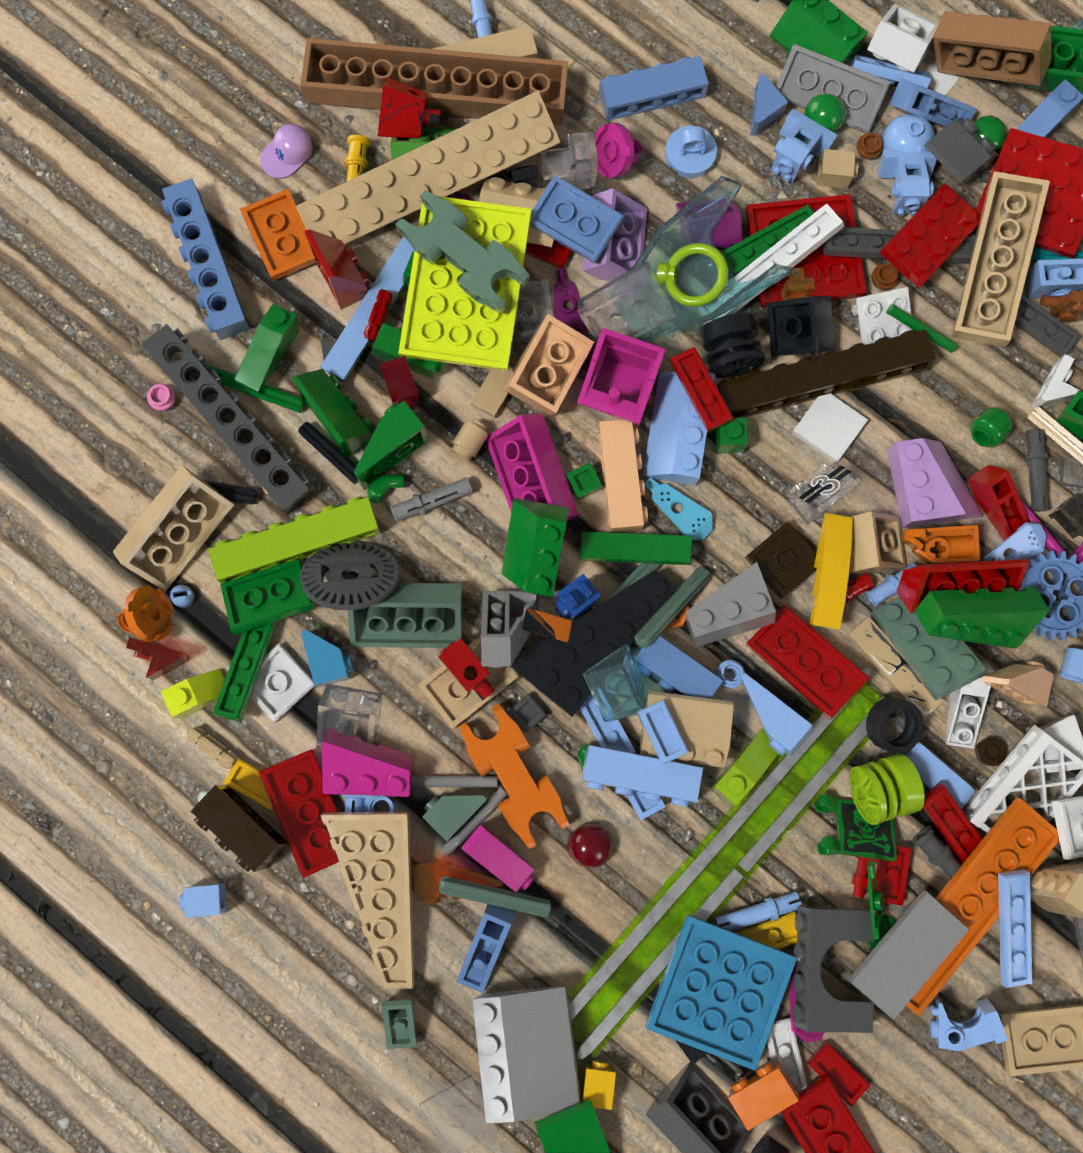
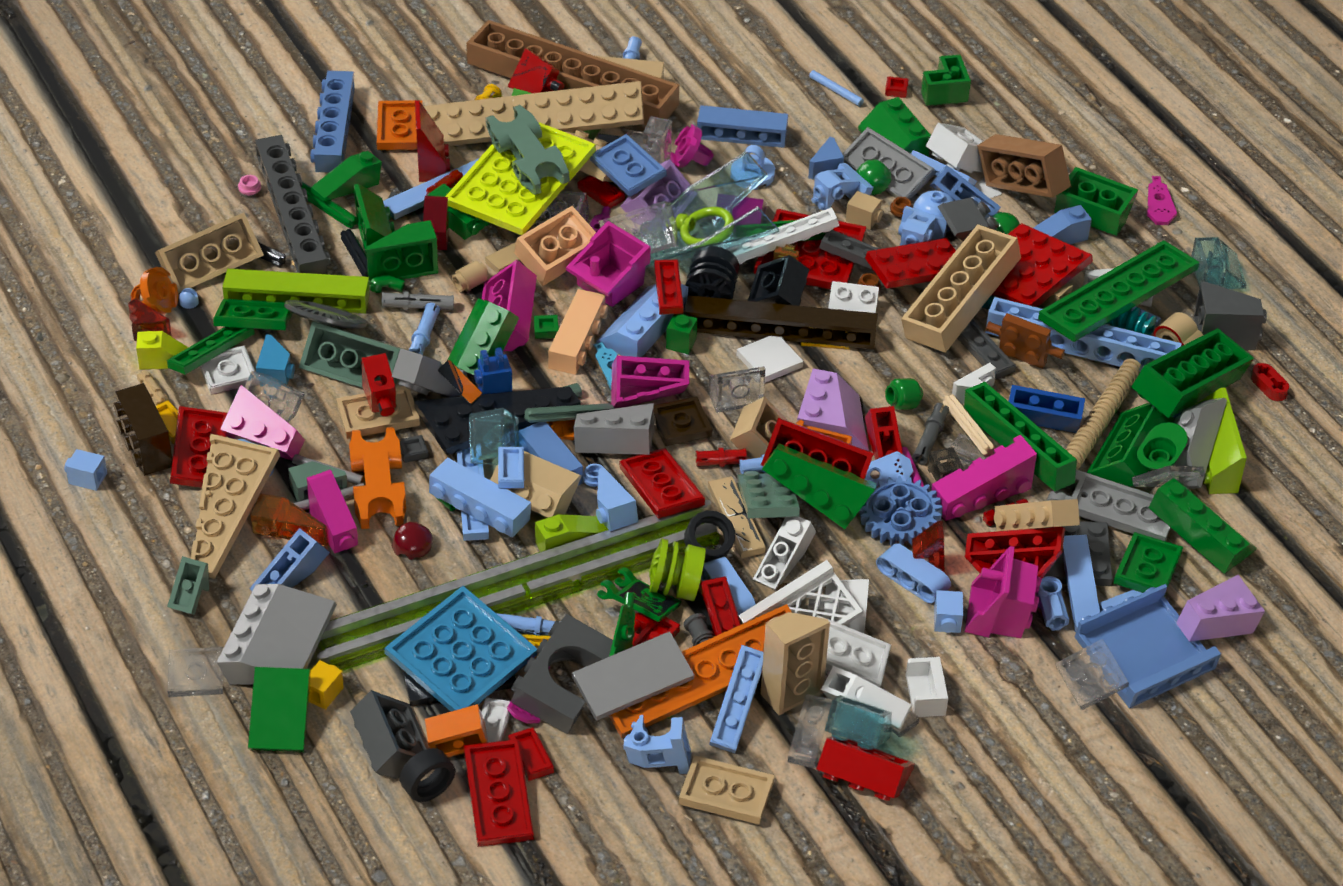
camera: 25 degrees right, 35 degrees down
lavender cap [260,124,313,179] -> none
sand green axle [439,876,551,917] -> none
green tile [580,532,692,565] -> none
yellow slope [810,513,853,630] -> none
green bar [886,304,957,353] -> none
light nougat slope [982,661,1054,707] -> none
none -> light blue pin [409,303,440,355]
none -> dark pink wedge [611,355,689,409]

